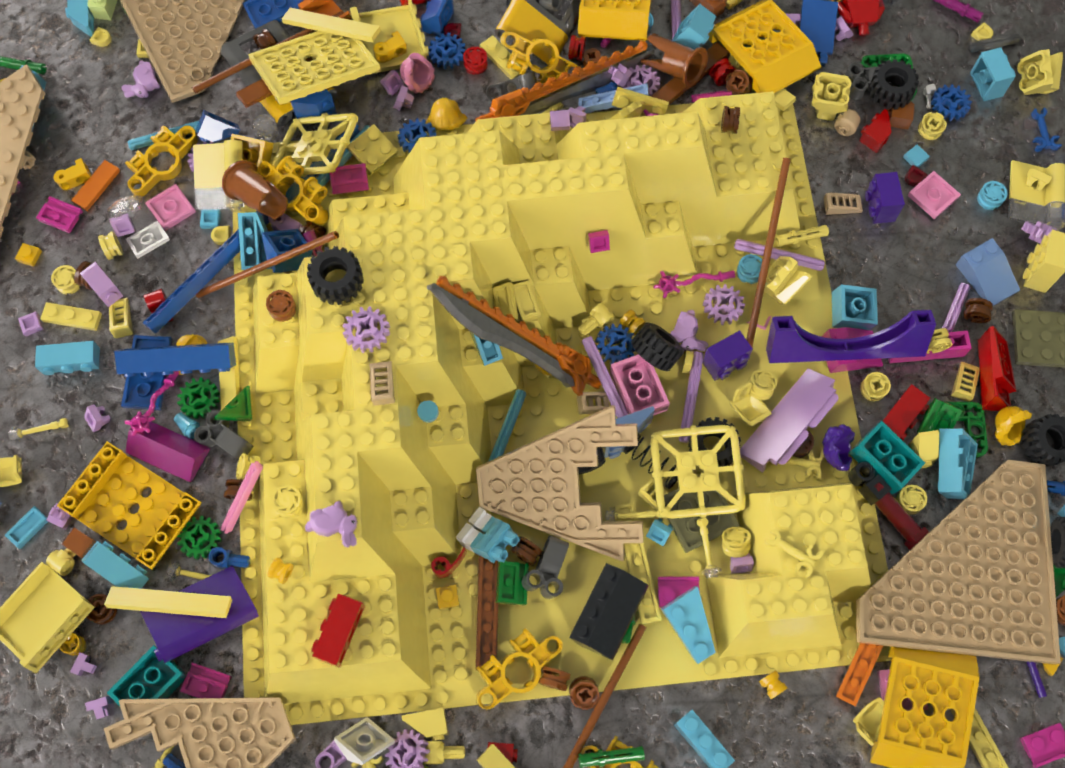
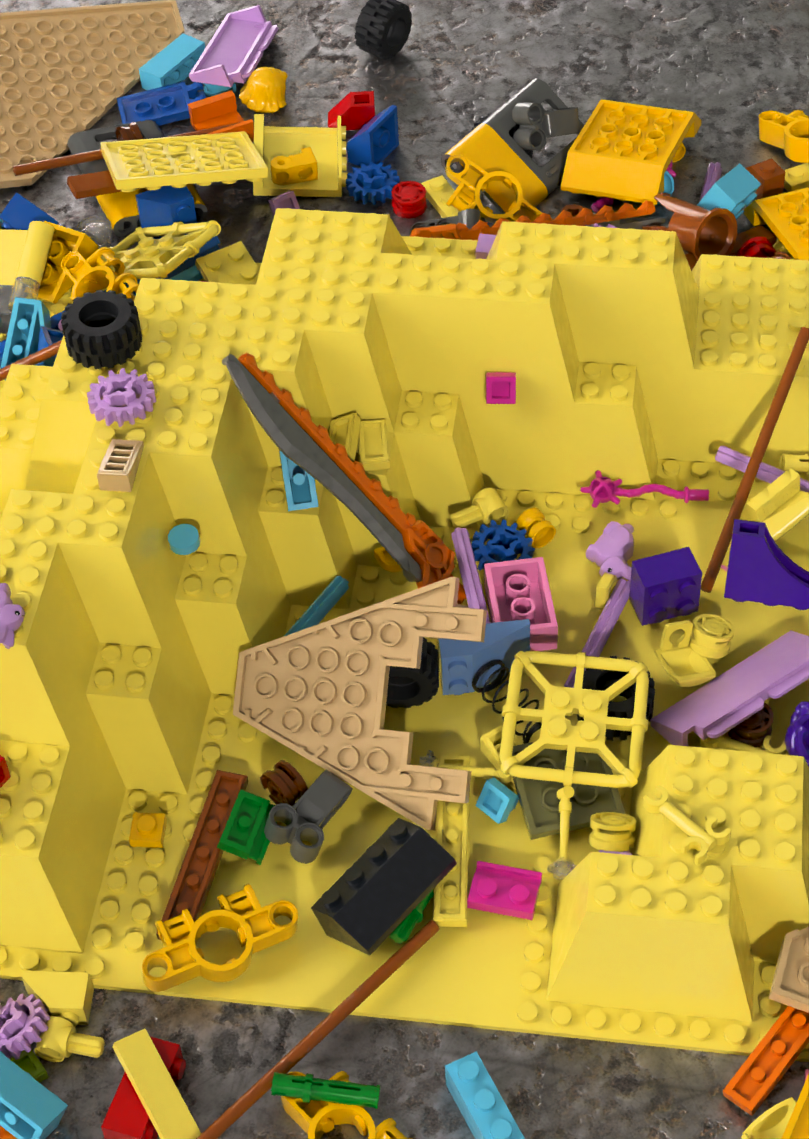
camera: 15 degrees right, 20 degrees down
dark orange piece [221,160,288,219] -> none
dark orange wheel [266,290,297,322] -> none
light yellow tile [282,8,381,42] -> none
bright pink hair [400,53,435,93] -> none
red panel [431,547,467,578] -> none
dark red tile [444,23,462,39] -> none
medium azure hips [456,507,520,563] -> none
dark orange wheel [538,666,571,691] -> none
red wheel [568,35,586,61] -> none
dark orange wheel [569,676,599,710] -> none
black tyre [631,322,684,371] -> none
medium azure wedge [660,586,716,664] -> none
lavender gear [703,284,745,325] -> none
reddish brown wheel [721,106,740,134] -> none
medium azure wheel [736,254,762,284] -> none
yellow wheel [759,670,788,699] -> none

